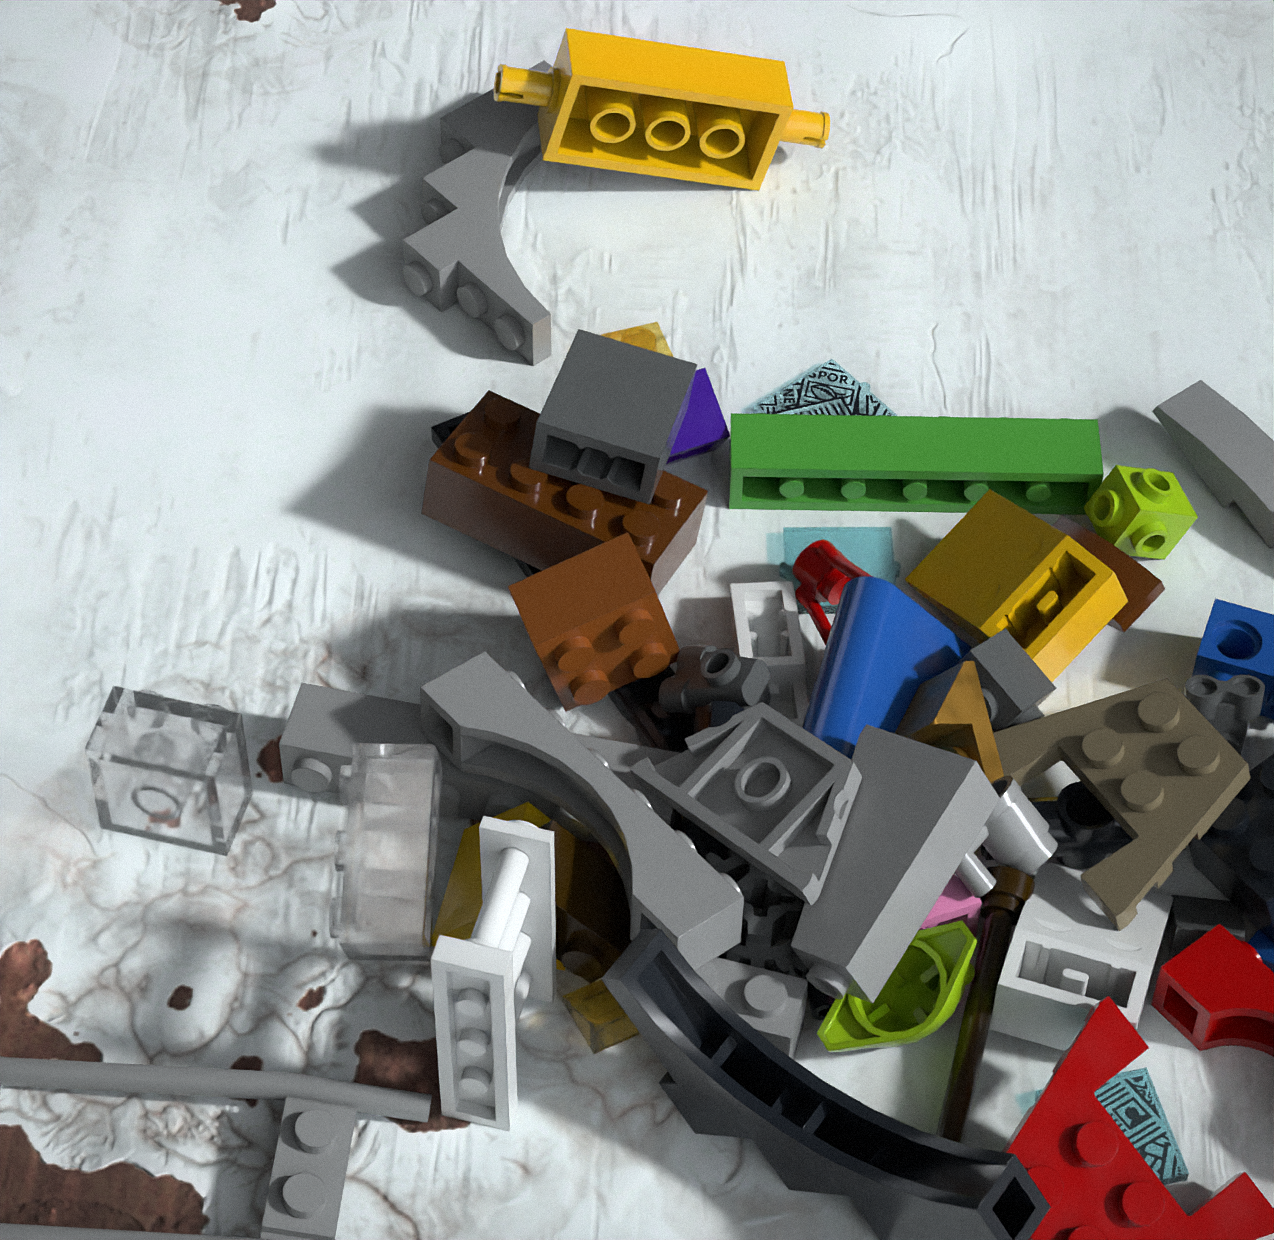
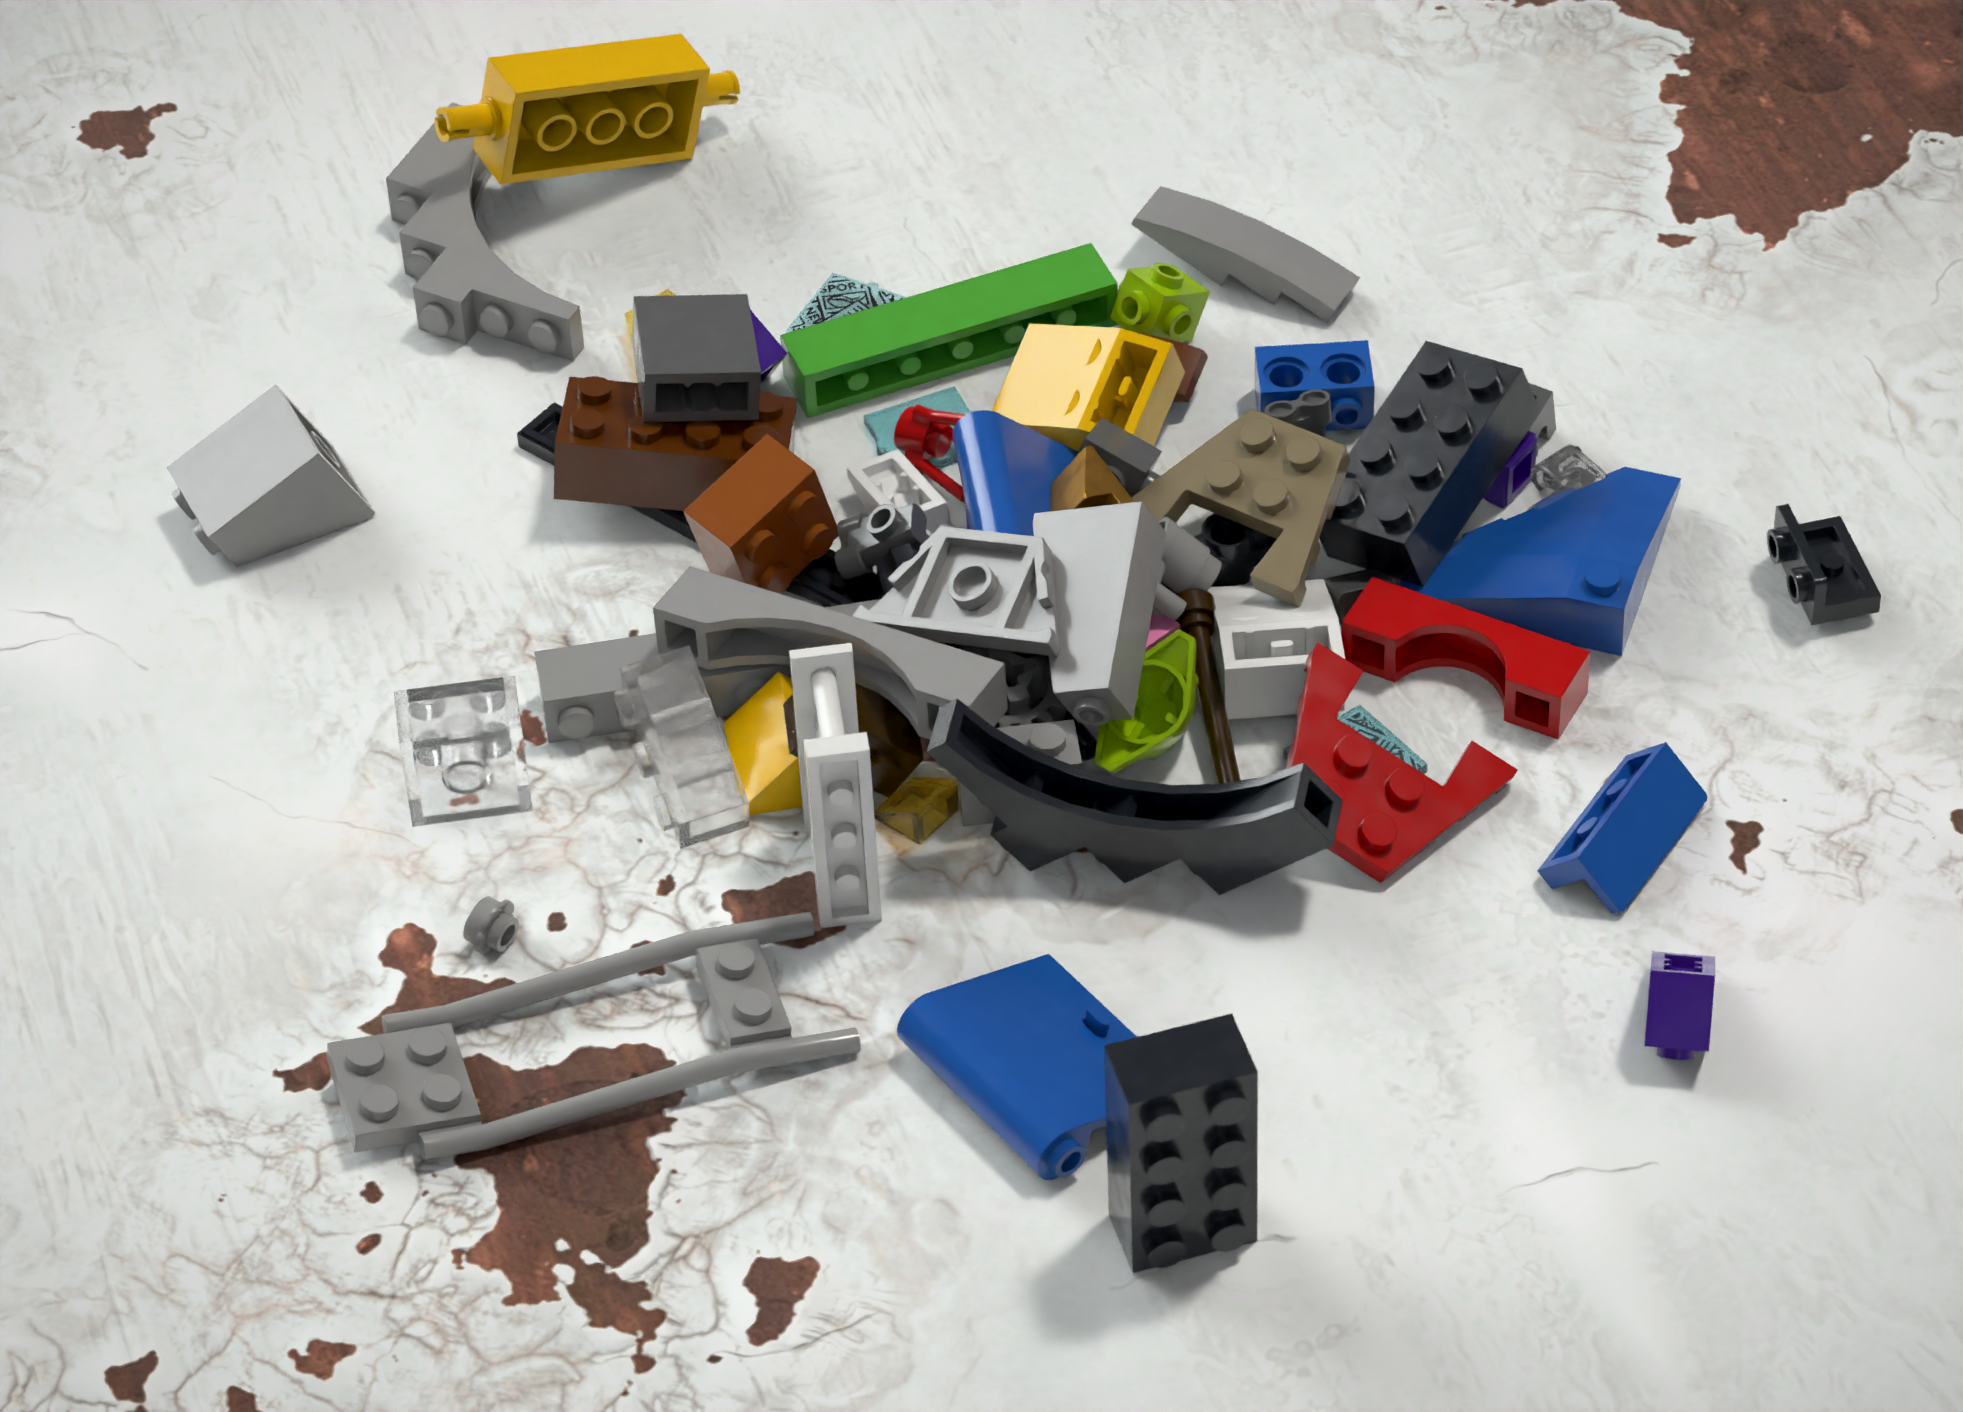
camera: 20 degrees left, 5 degrees down
none -> slope [167,384,375,567]
none -> light grey plate [463,896,519,956]

